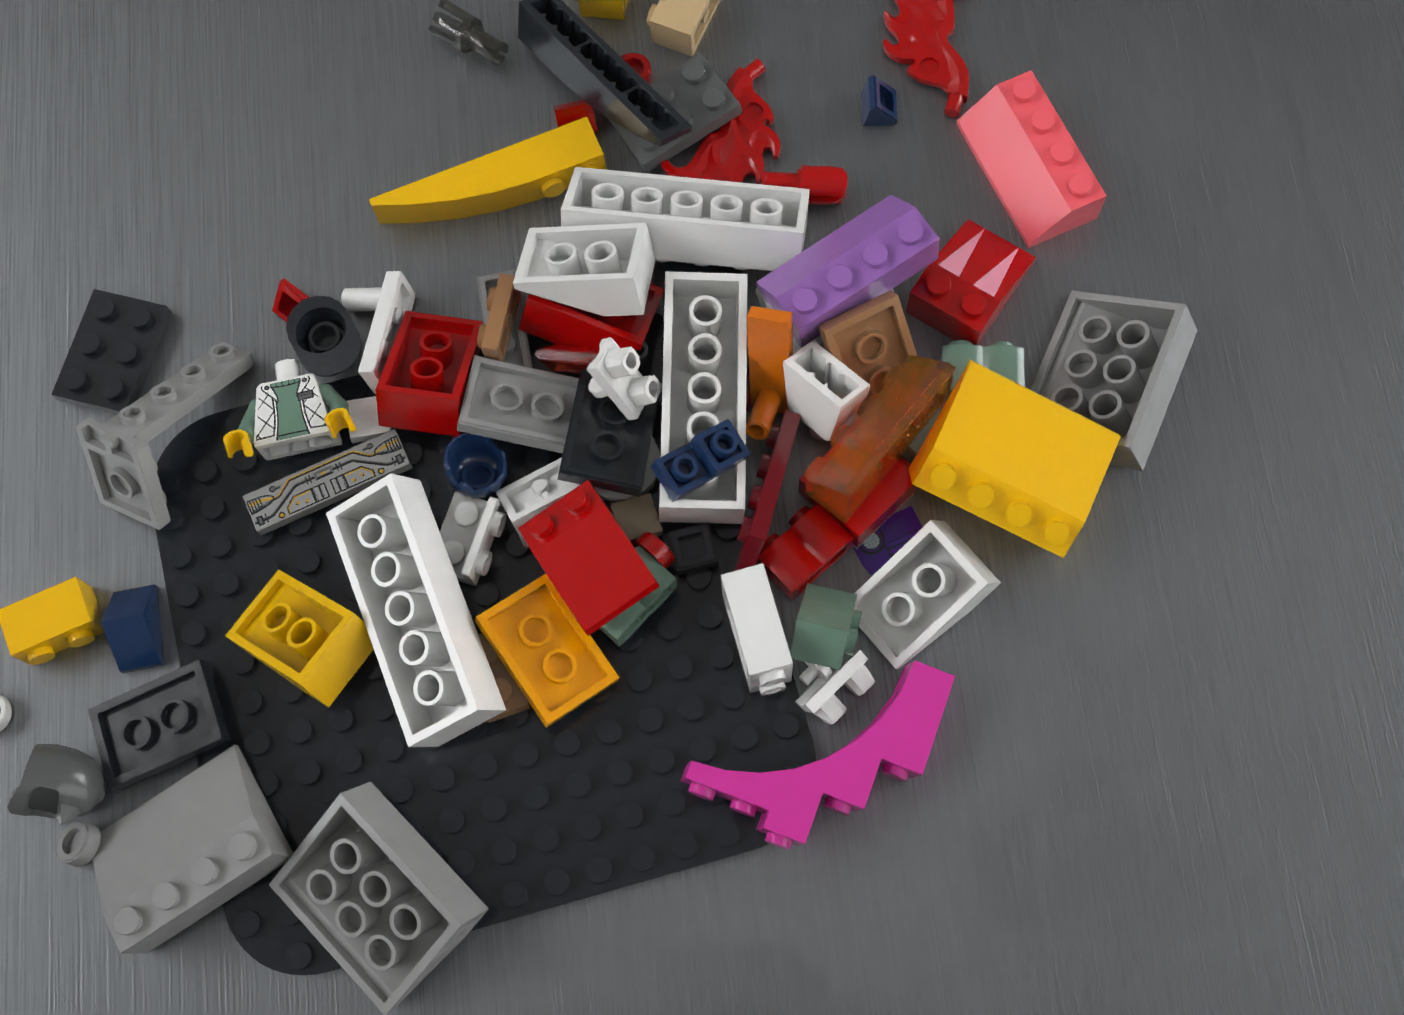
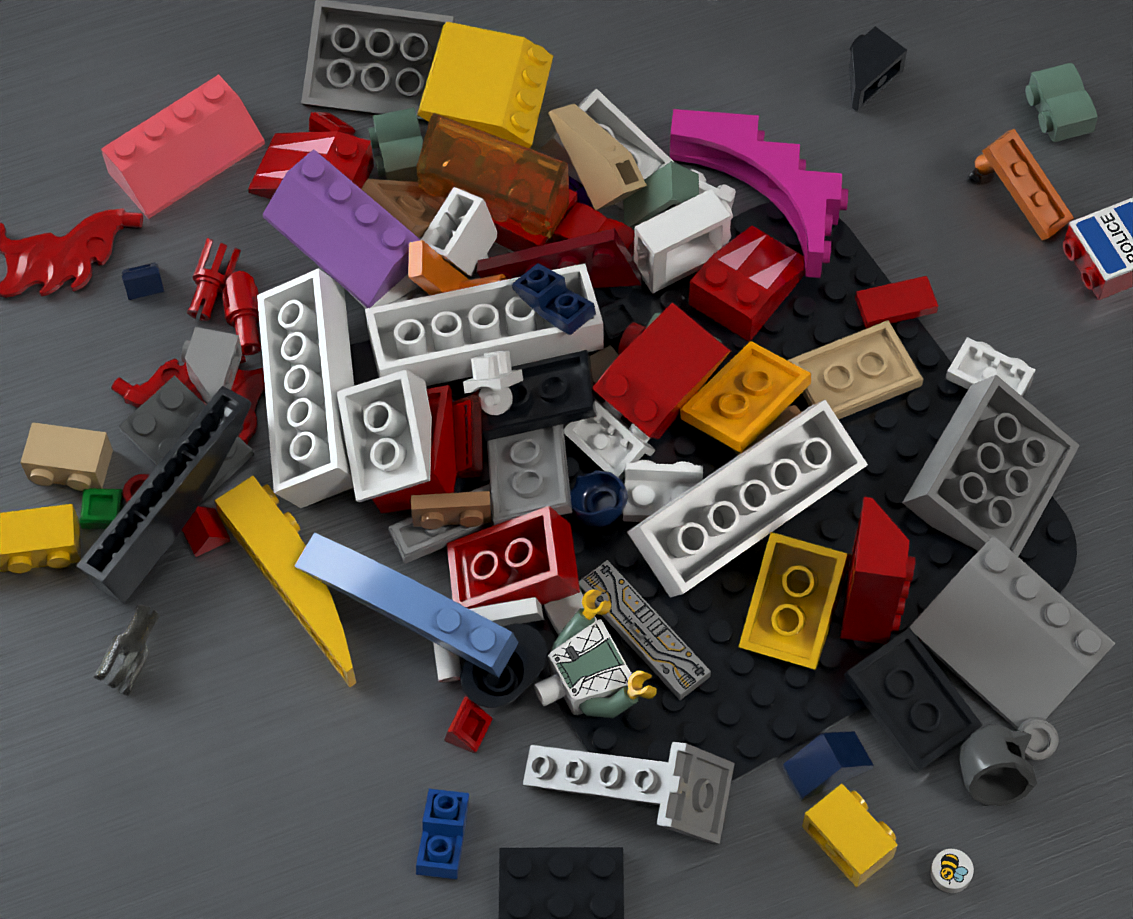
camera: 110 degrees left, 10 degrees down
none -> green tile [79,488,124,529]
none -> light grey slope [181,327,242,404]
none -> red arm [187,238,241,321]
none -> medium blue slope [294,532,519,677]
none -> red slope [309,112,356,136]
none -> blue slope [416,789,469,879]
none -> tan slope [548,104,647,211]
none -> red slope [689,225,805,342]
none -> tan tile [788,320,923,419]
none -> red slope [840,497,915,644]
none -> black slope [849,26,907,112]
none -> red tile [855,276,939,329]
none -> white bracket [945,337,1036,396]

